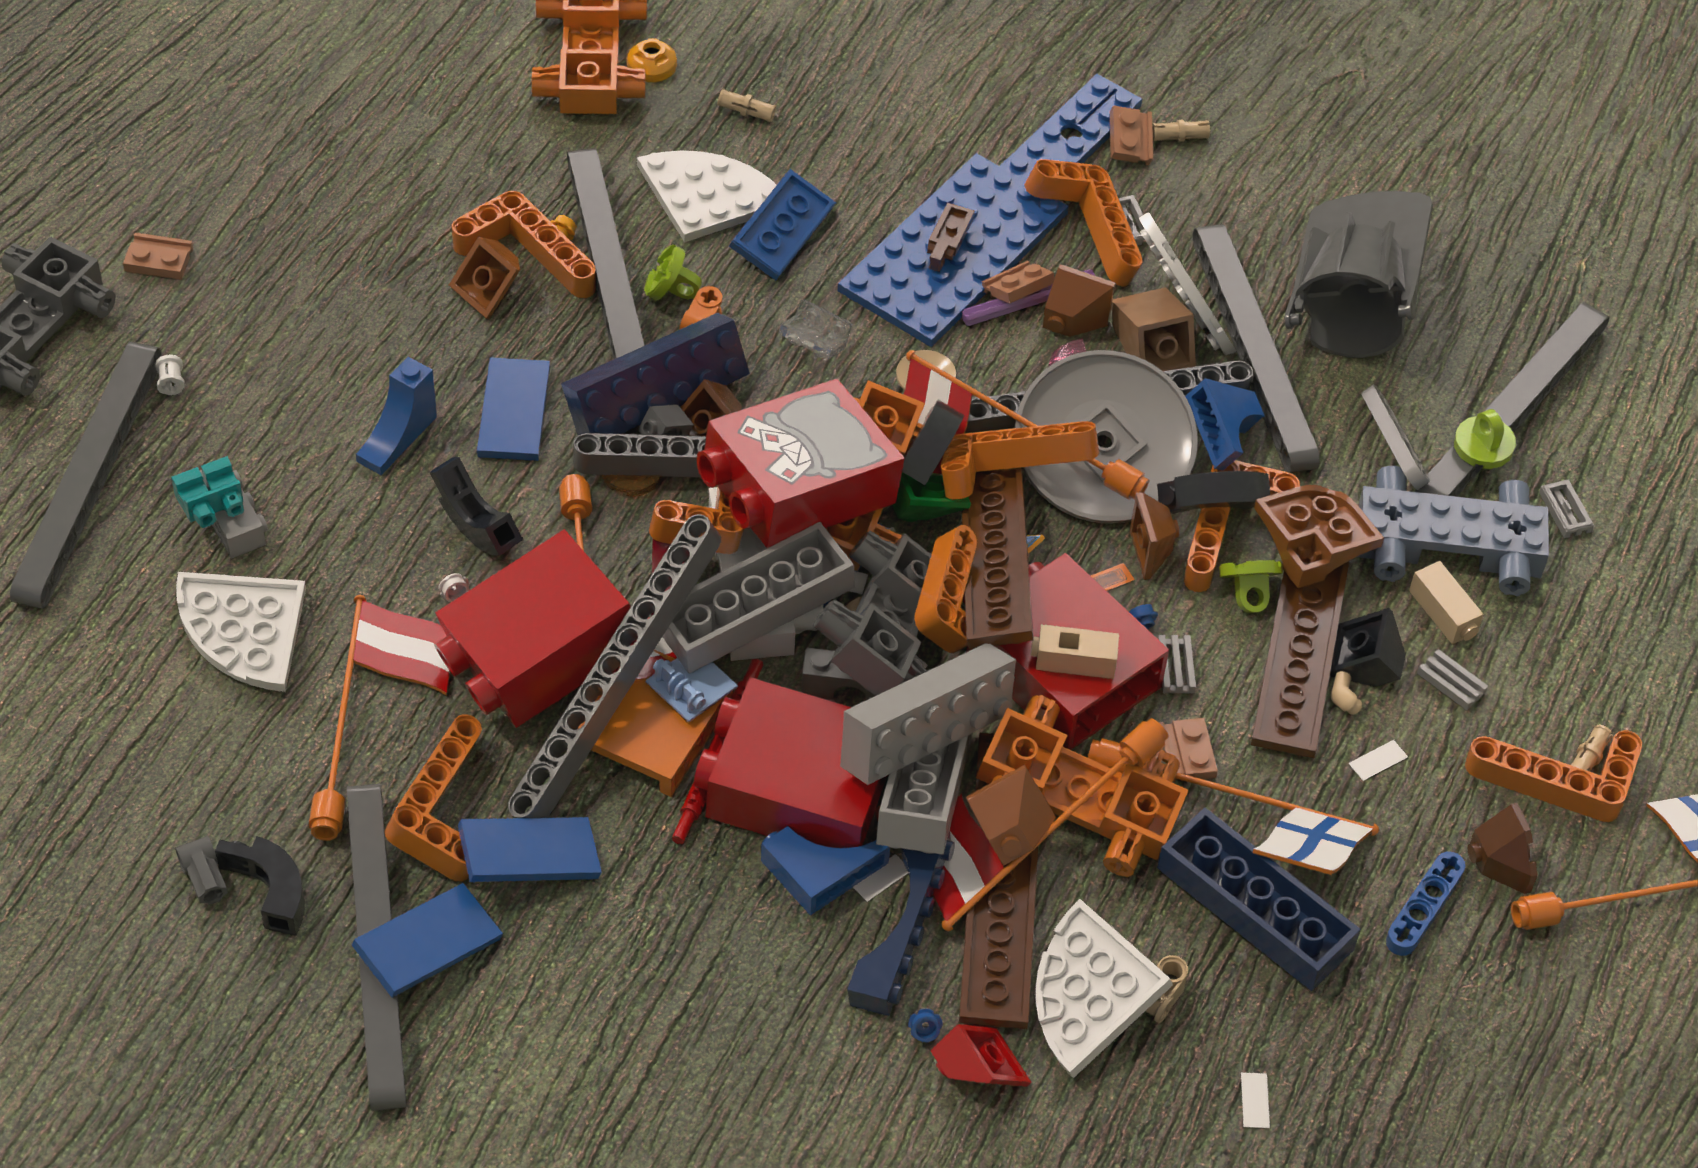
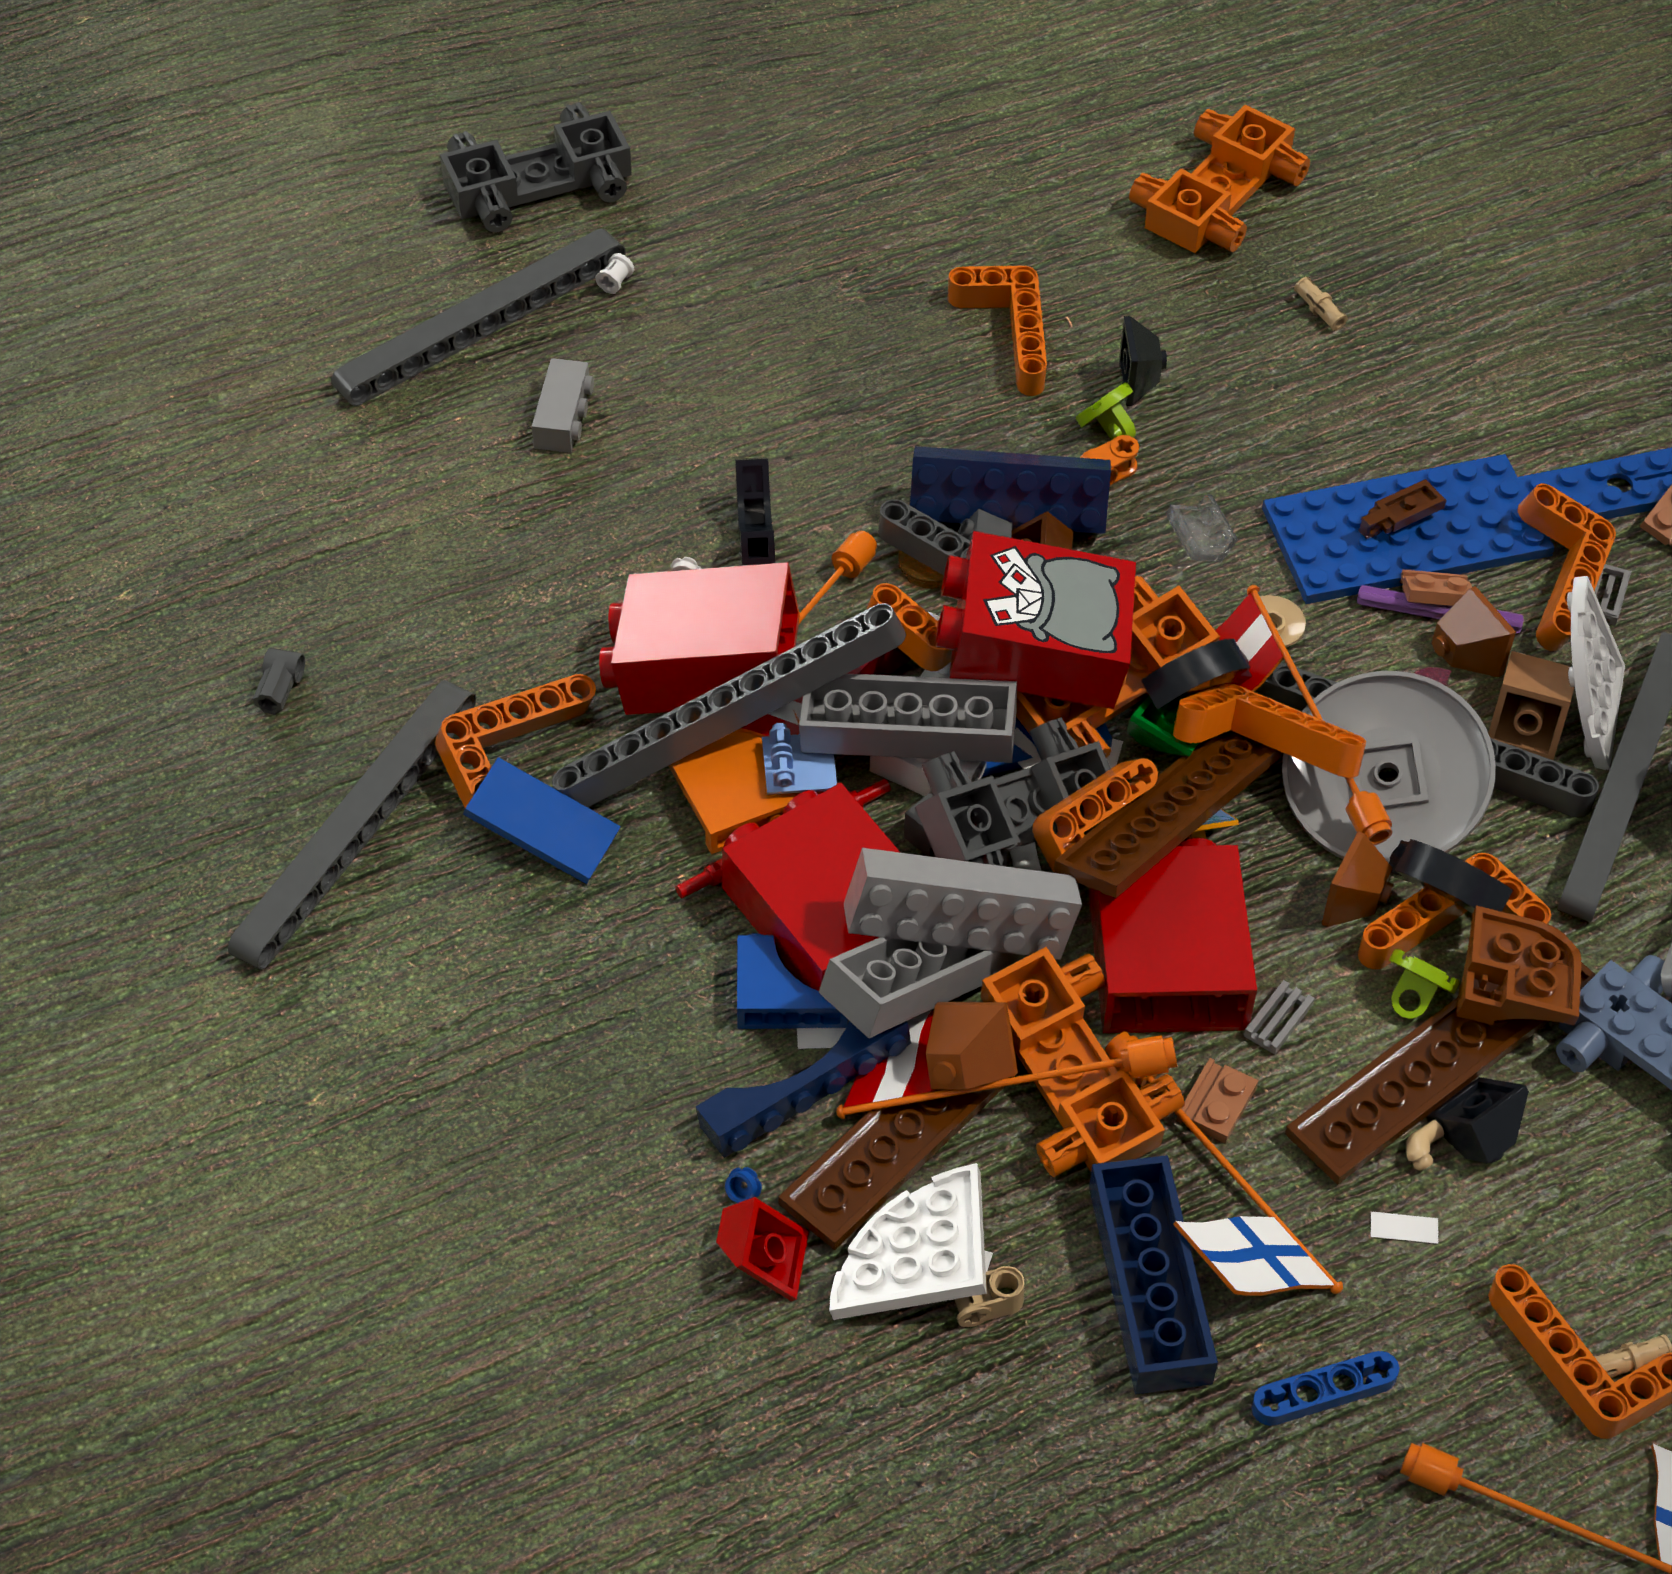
camera: 40 degrees right, 0 degrees up
nougat plate [123,233,193,280] -> none
teal hips [171,456,244,528] -> none
white plate [176,572,306,692] -> none
black arch [215,836,305,936] -> none
flag [308,595,450,841] -> none
blue tile [352,883,503,998] -> none
blue arch [356,357,437,475] -> none
dark orange slope [449,237,520,319] -> none
tile [477,358,550,461] -> none
light orange plate [551,215,577,241] -> none
beam [567,148,644,360] -> none
light orange piece [627,38,677,82] -> none
white plate [637,151,776,242] -> none
blue tile [729,169,836,281] -> none
tan brick [1031,624,1119,679] -> none
sticker [1091,563,1135,591] -> none
blue plate [1129,604,1158,629] -> none
blue arch [1185,378,1265,471] -> none
white sticker [1241,1073,1270,1128] -> none
tan brick [1409,561,1484,644] -> none
light grey tile [1417,649,1488,710] -> none
reddish brown slope [1467,803,1538,894] -> none
none -> black slope [1119,316,1167,406]

